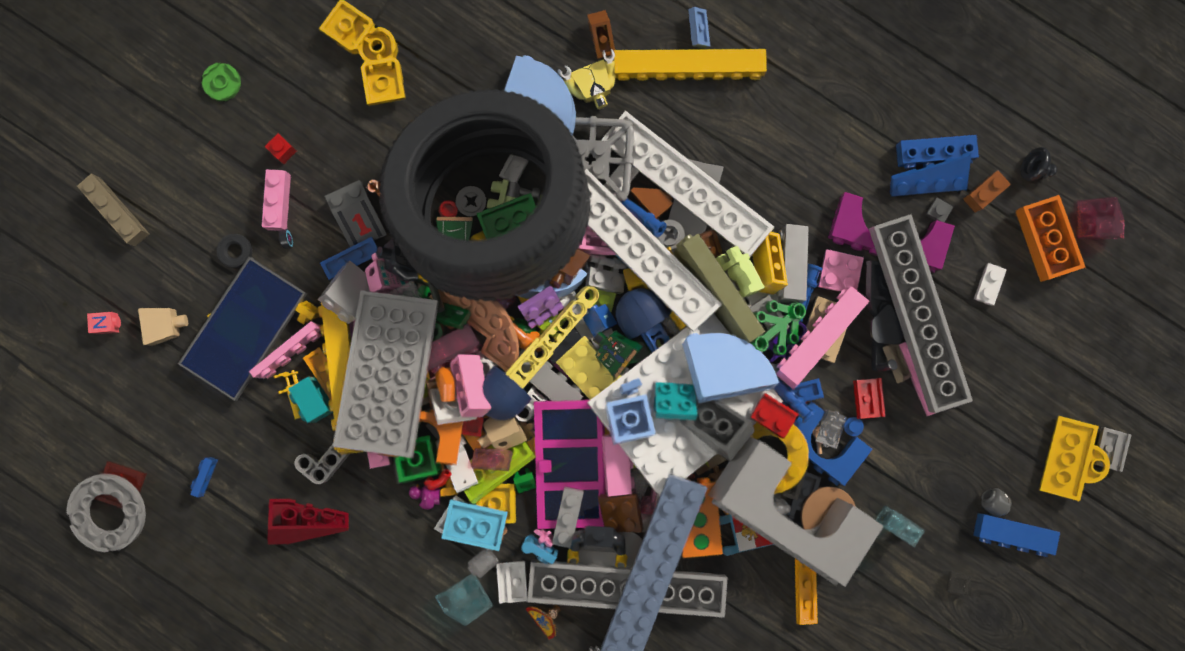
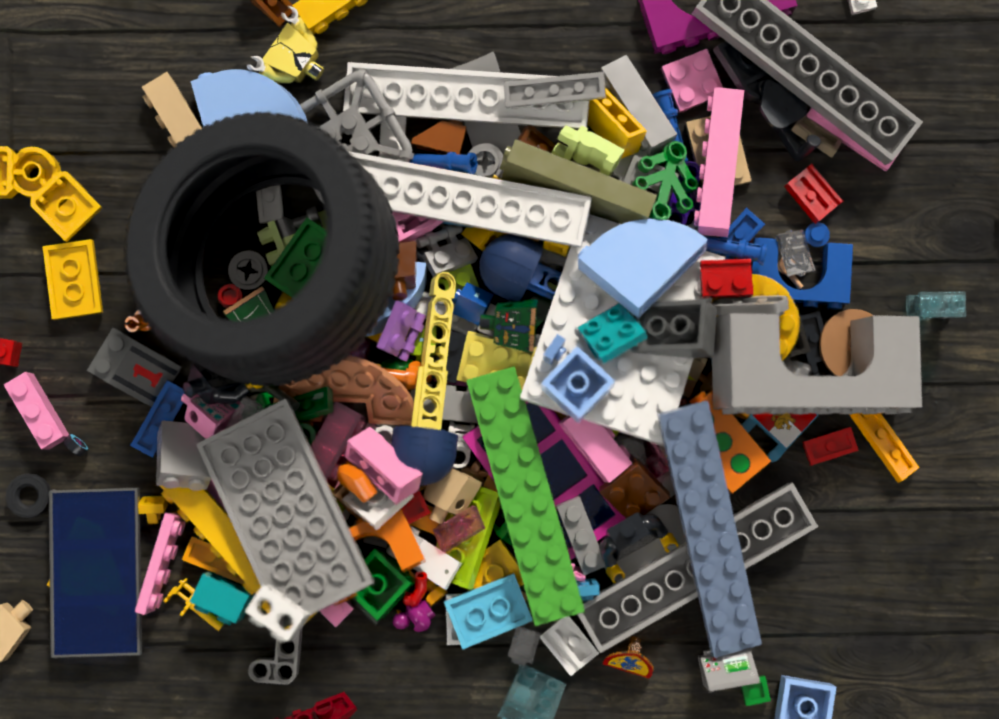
camera: 30 degrees left, 0 degrees up
none -> yellow plate [43,239,103,320]
none -> tan brick [142,72,202,148]
none -> white brick [245,585,311,642]
none -> bright green plate [466,366,585,626]
none -> light grey plate [504,72,606,108]
none -> light grey plate [712,295,789,316]
none -> red plate [802,427,859,466]

